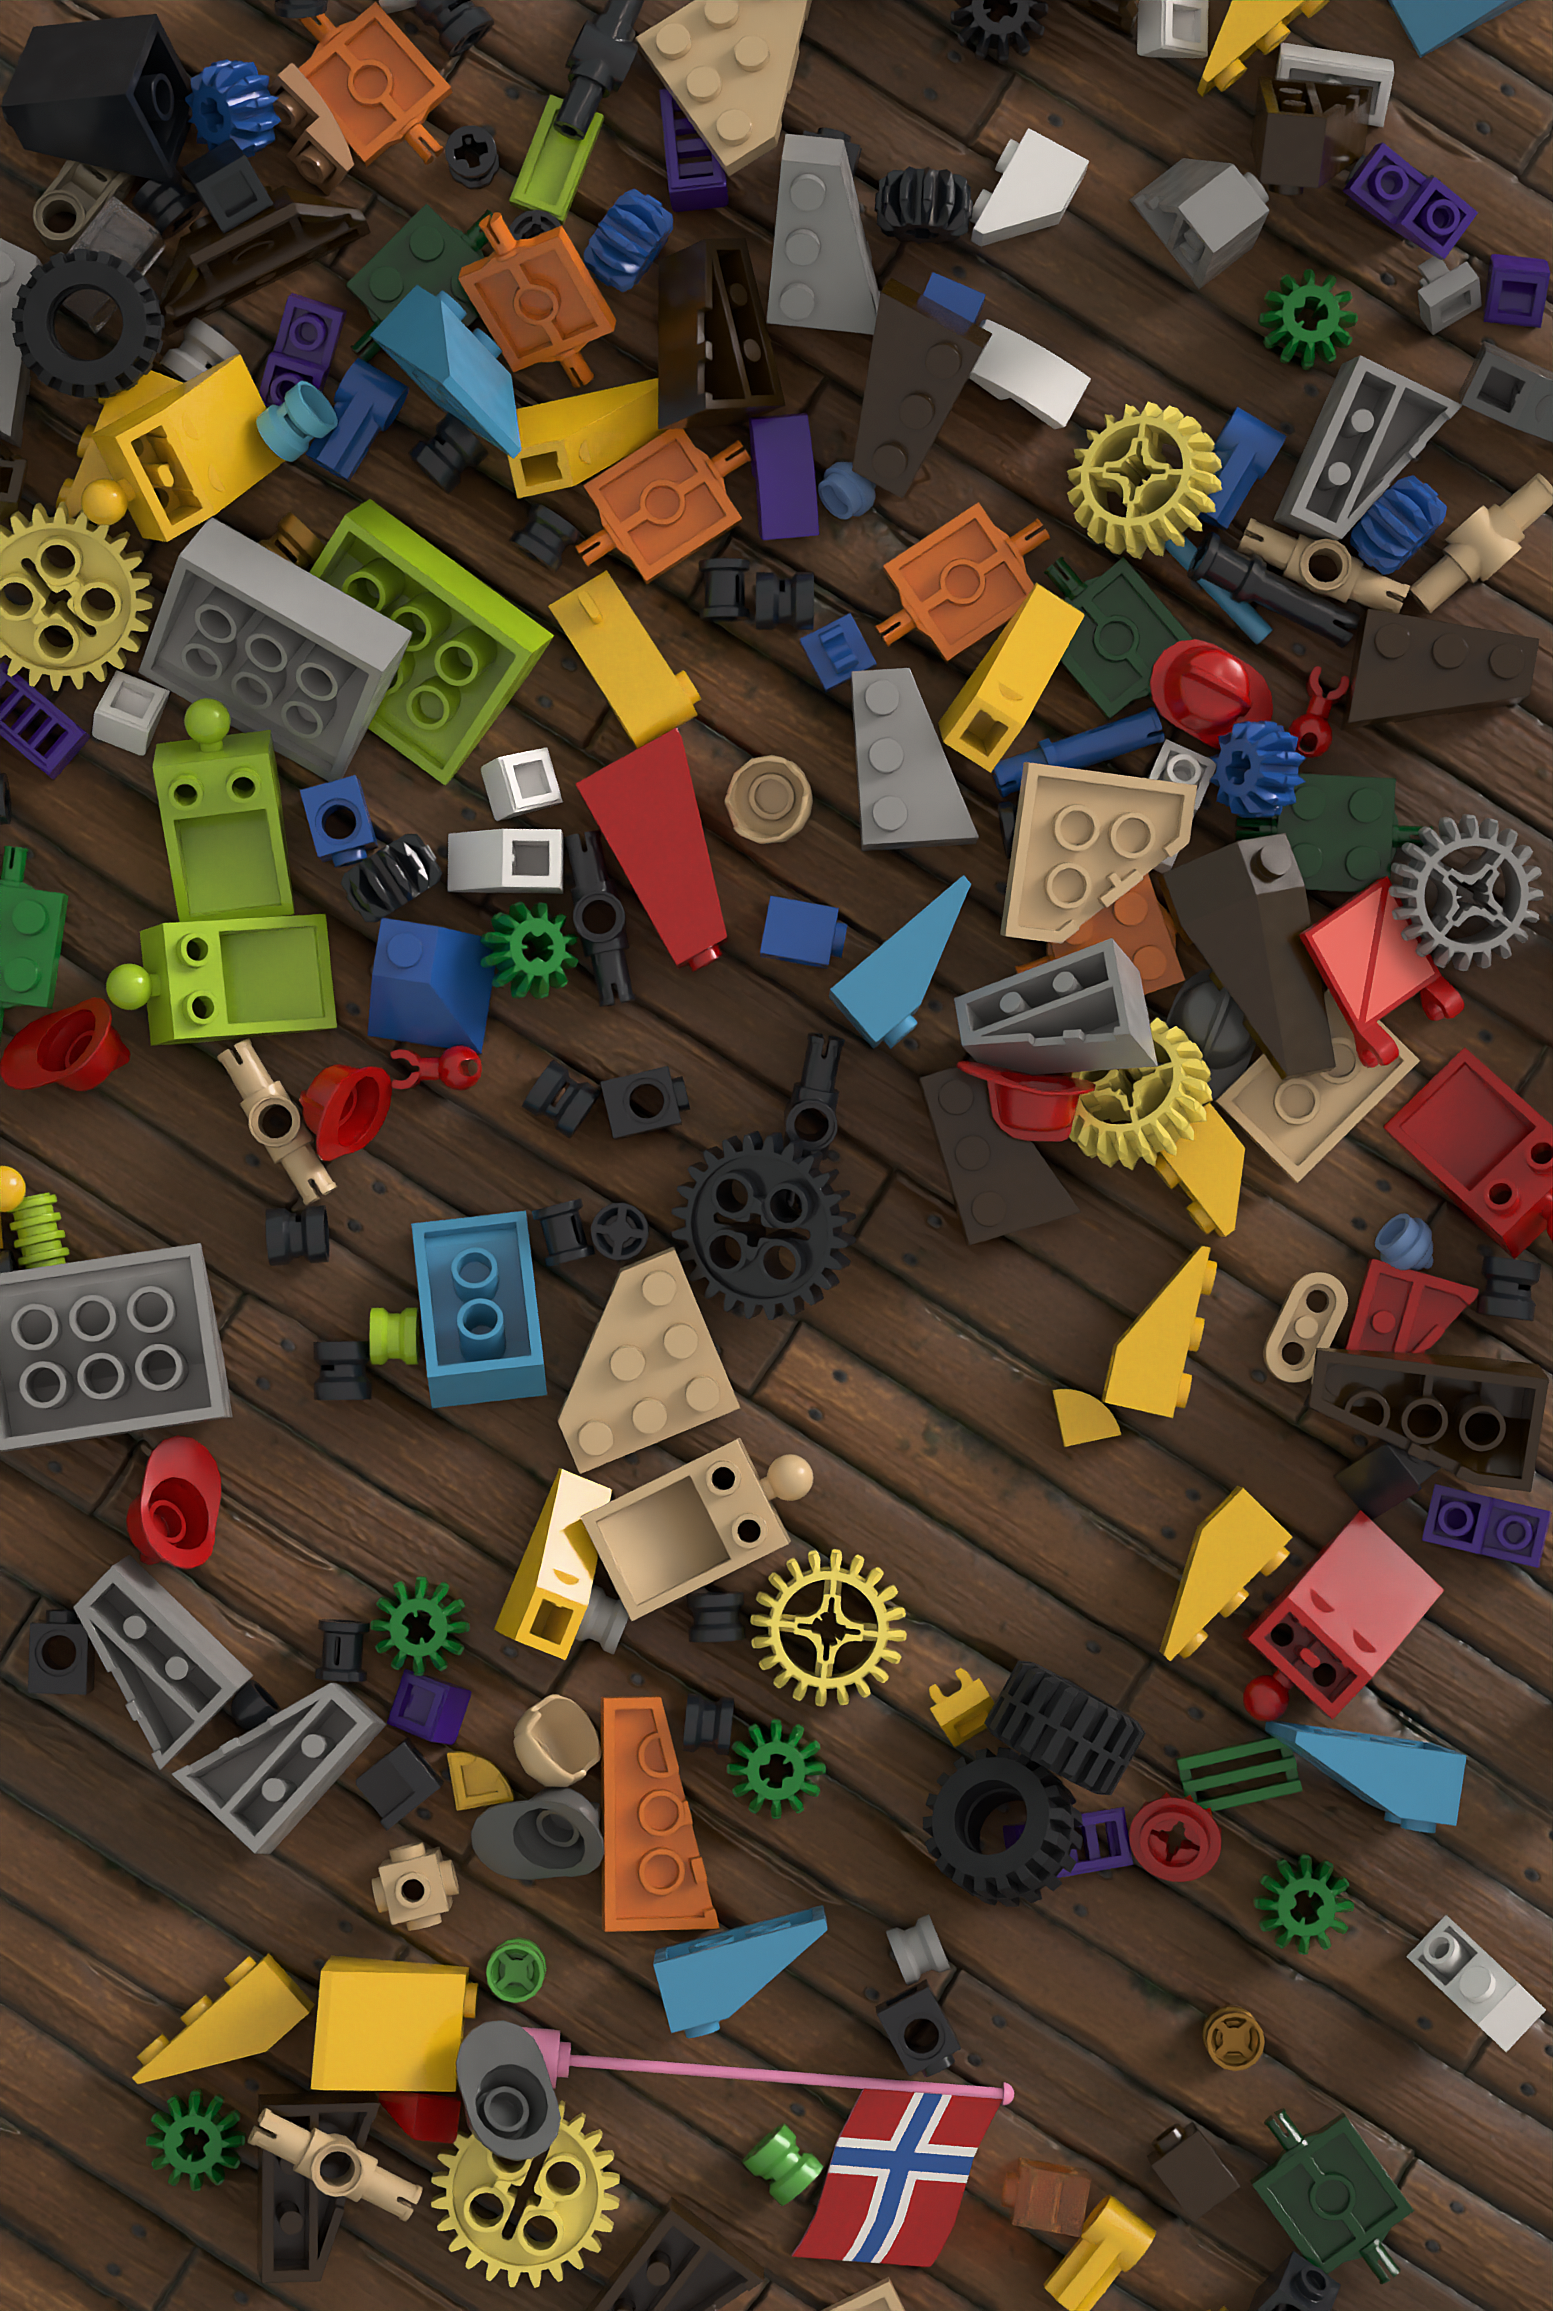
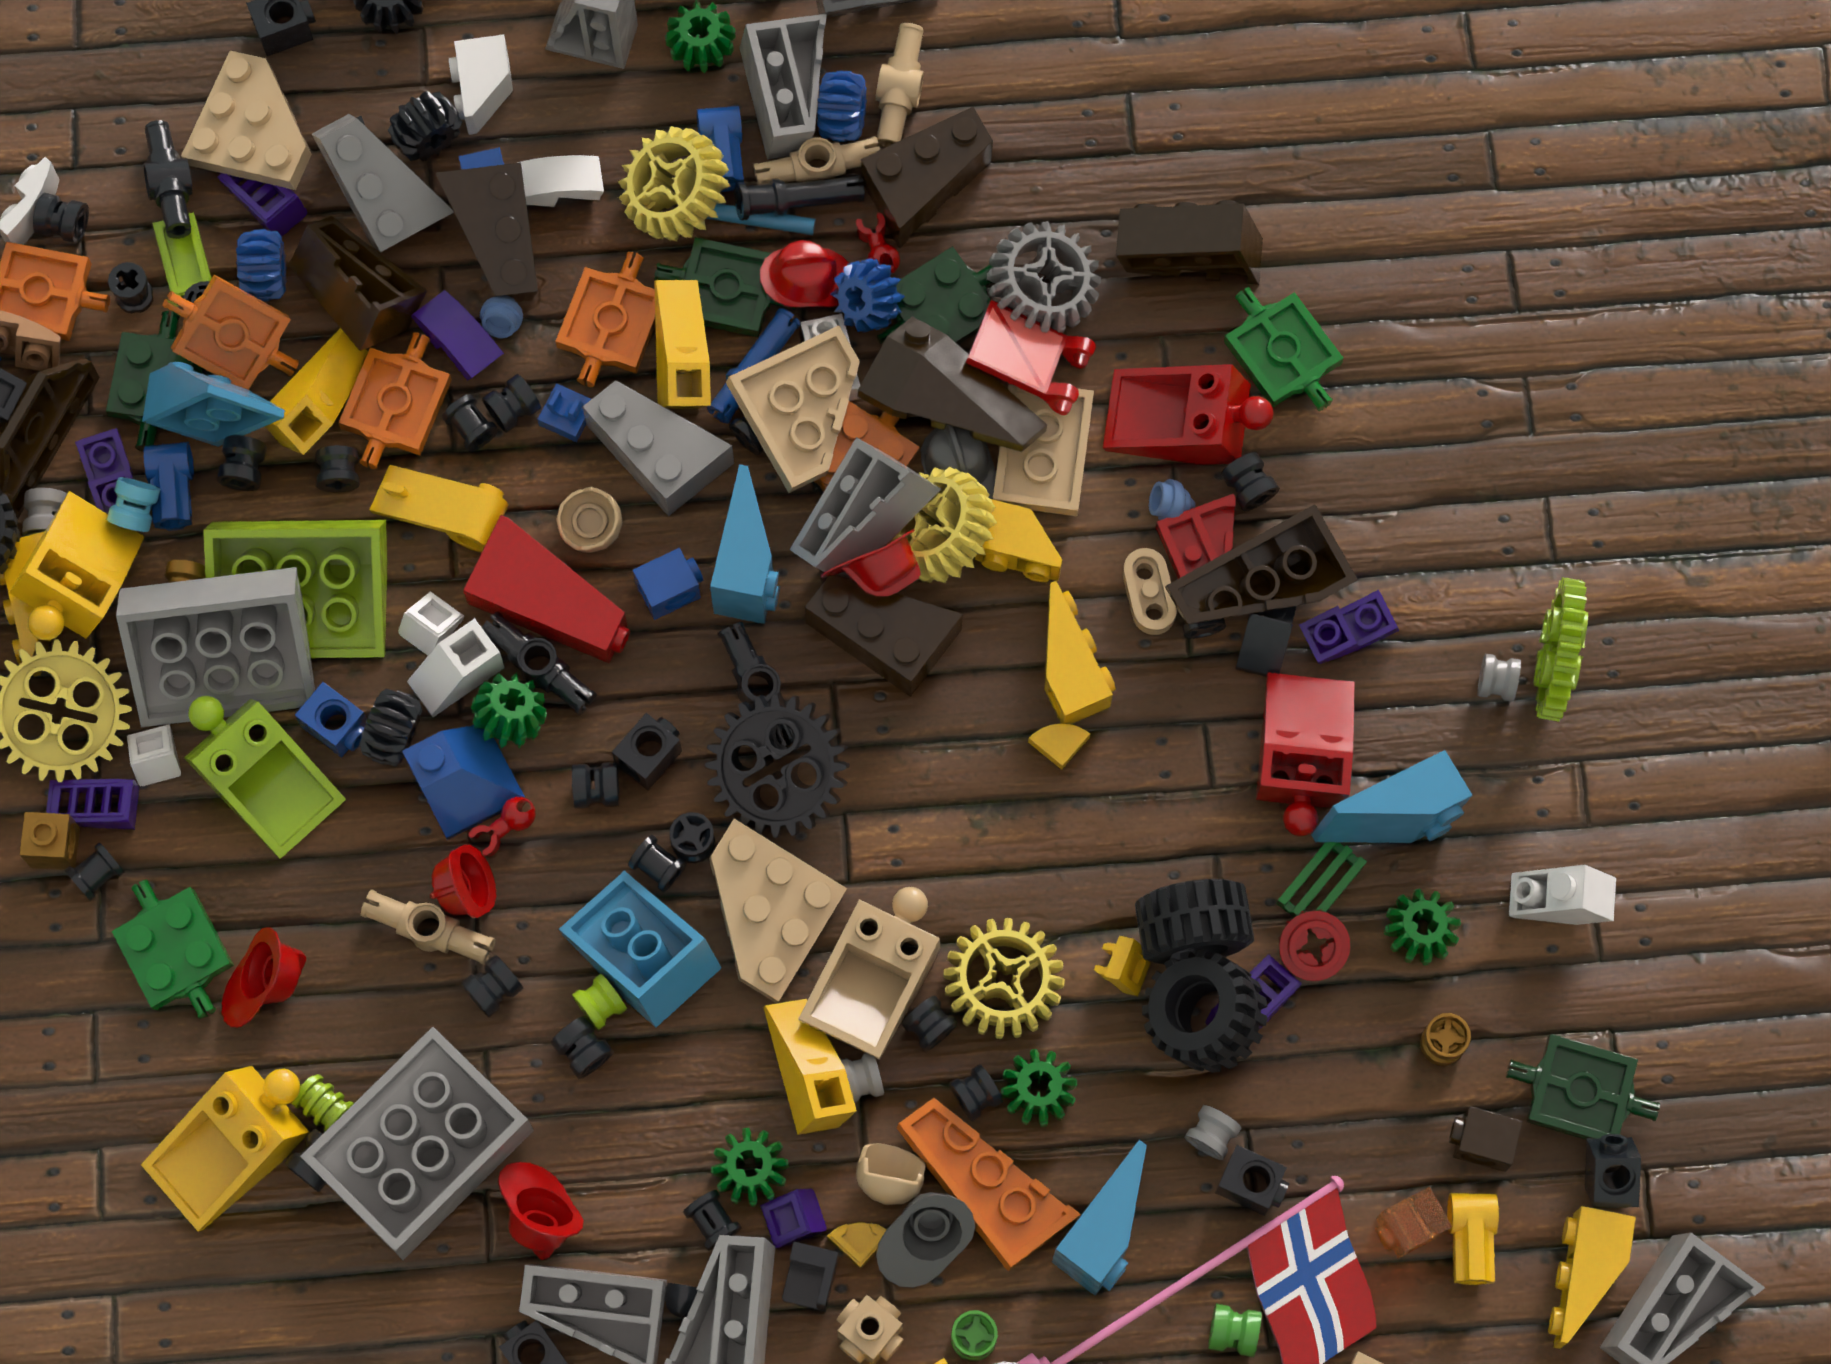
camera: 35 degrees left, 15 degrees down
lime slope [106,914,337,1046] -> none
yellow slope [1159,1486,1293,1661] -> none

